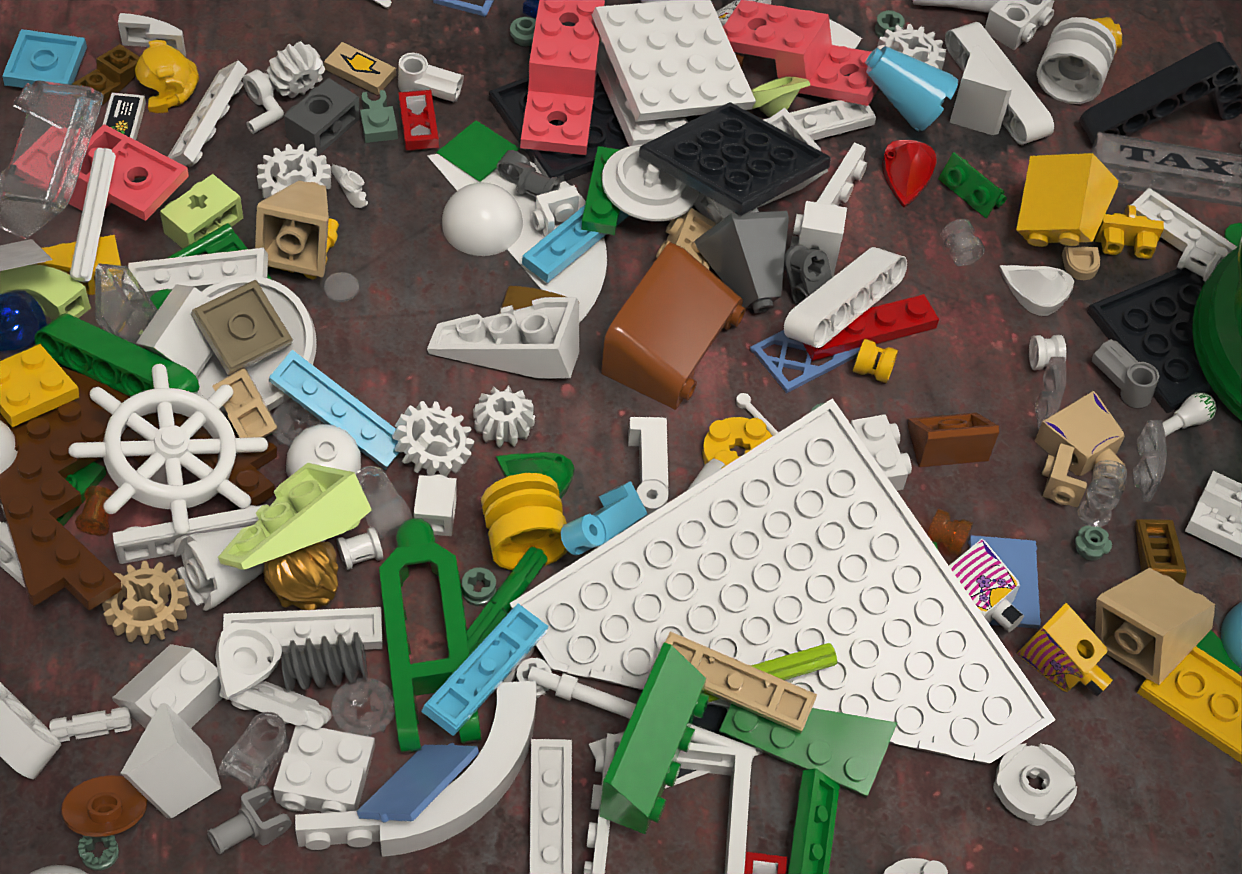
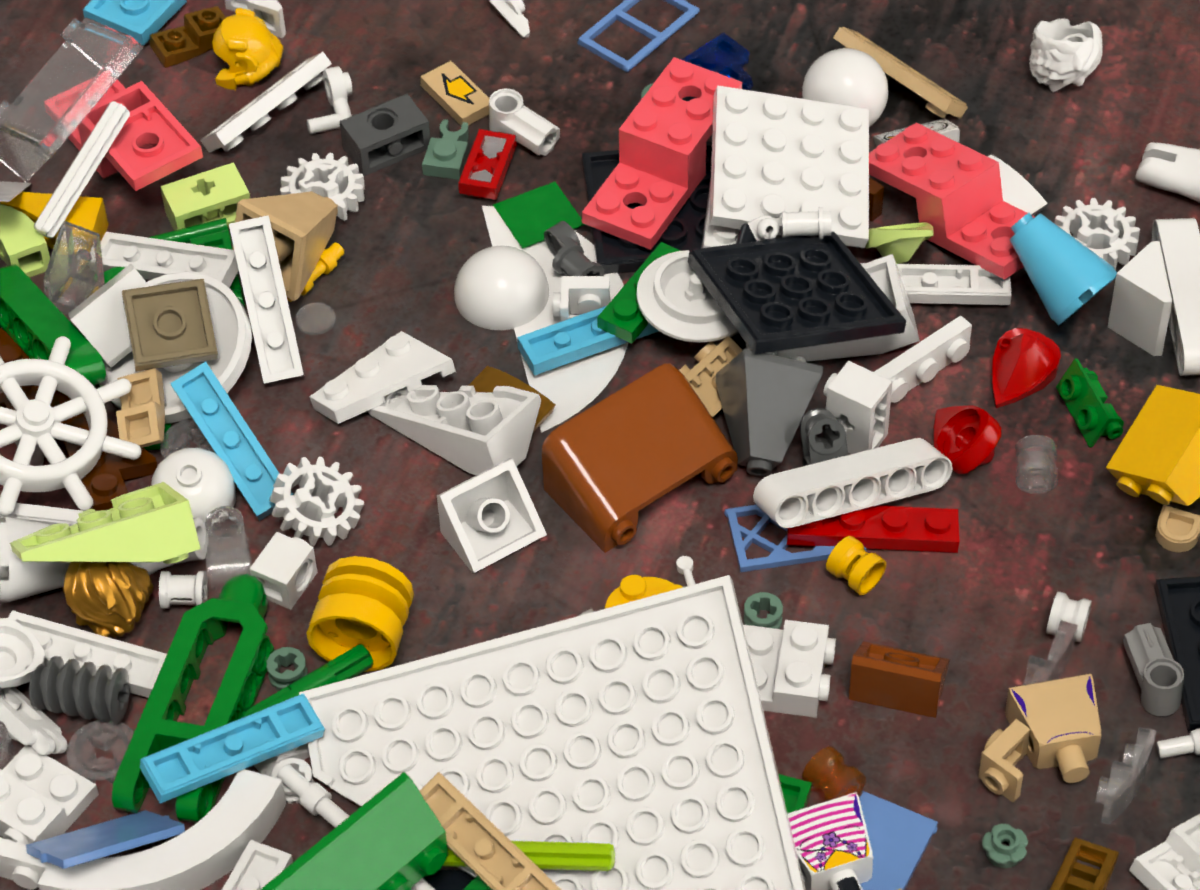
camera: 30 degrees right, 5 degrees down
tile [103,93,146,140] -> none
white gear [266,41,326,98] -> none
white piece [331,164,368,208] -> none
white gear [473,385,535,448] -> none
green piece [496,452,575,499] -> none
medium azure leg [561,481,648,555] -> none
white leg [628,417,669,519] -> none
sand green bush [875,10,905,38] -> none
white piece [999,265,1074,316] -> none
clear connector [1078,460,1127,527] -> none
none -> white plate [229,215,304,384]
none -> white wing [309,331,456,424]
none -> white slope [437,458,547,573]
none -> white arm [736,215,779,244]
none -> white pin [782,207,831,239]
none -> red piece [934,405,1002,474]

